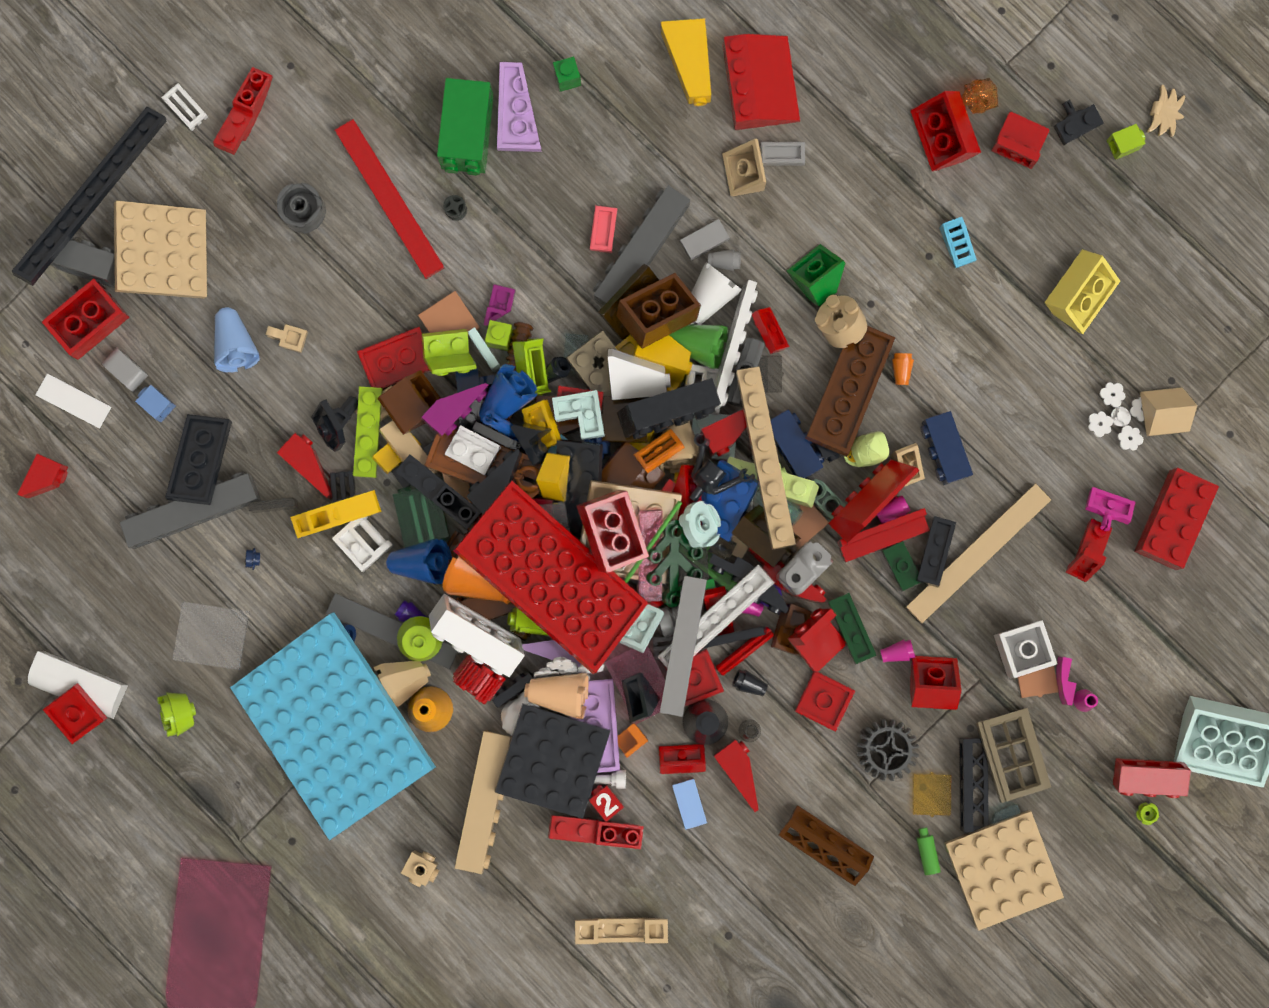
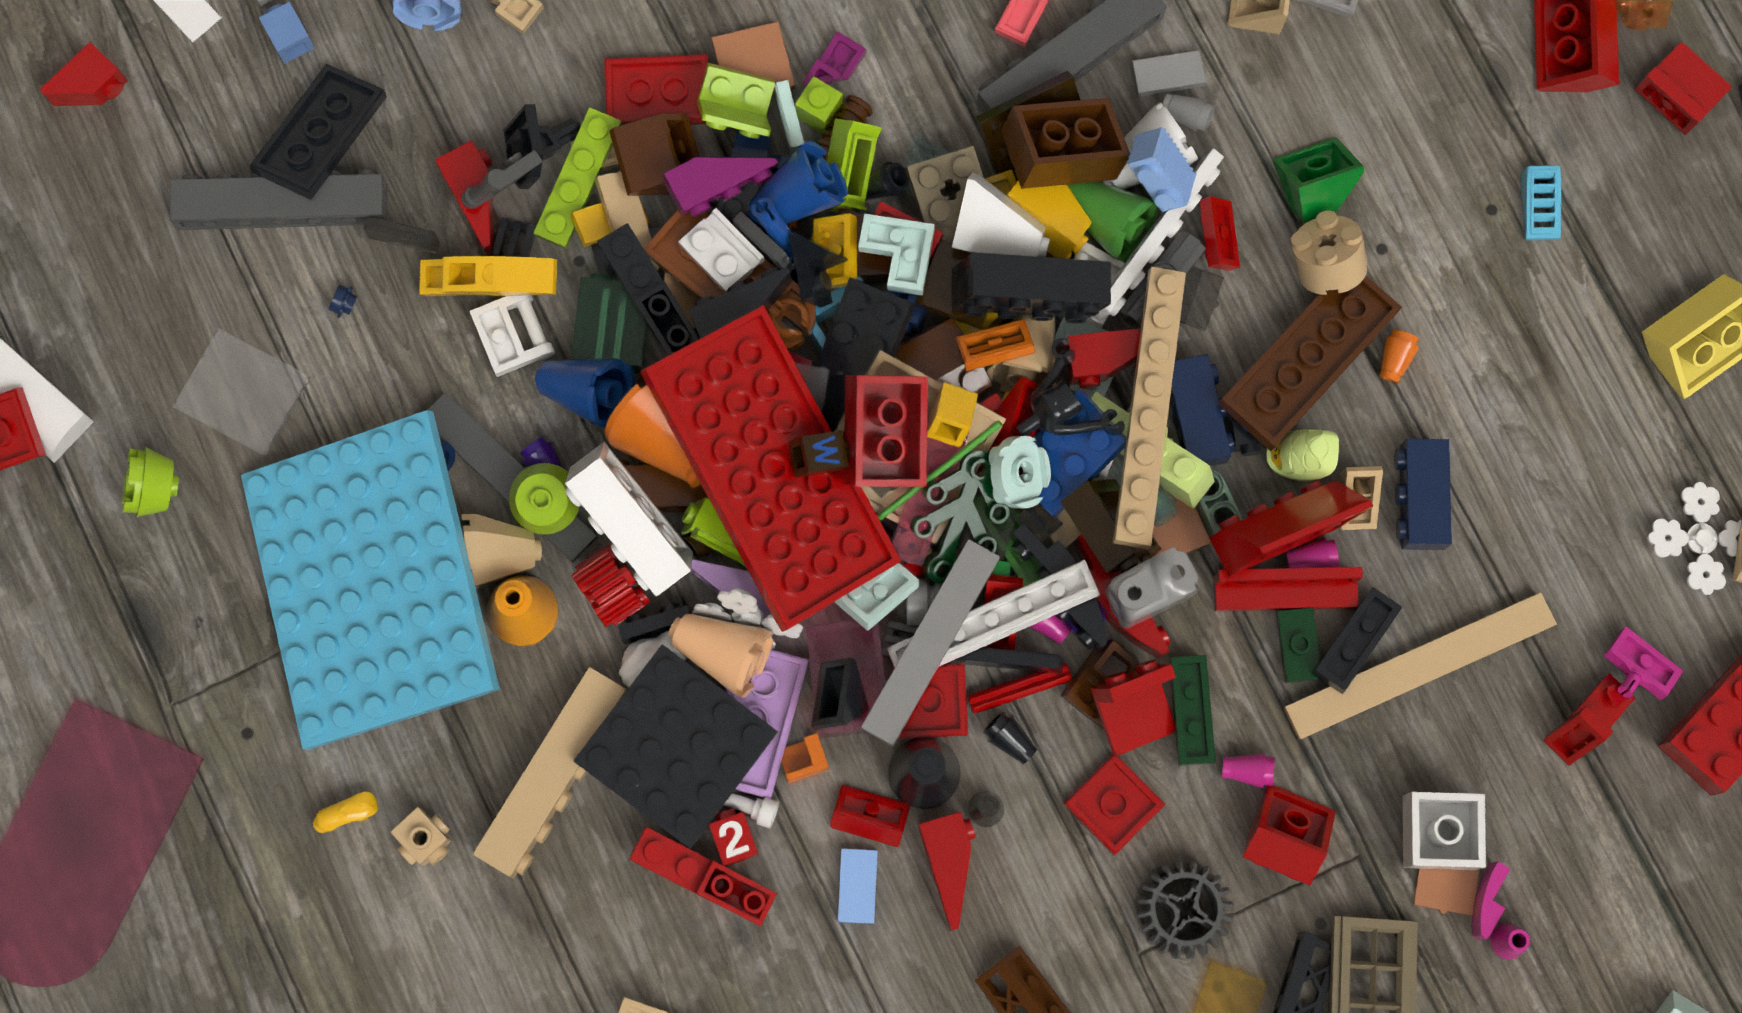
camera: 15 degrees right, 5 degrees down
yellow slope [536,453,570,501] -> none
none -> yellow piece [313,791,378,833]
none -> dark grey plate [461,150,543,209]
none -> dark brown brick [788,431,849,478]
none -> yellow brick [927,383,978,448]
none -> light blue brick [1126,127,1197,212]

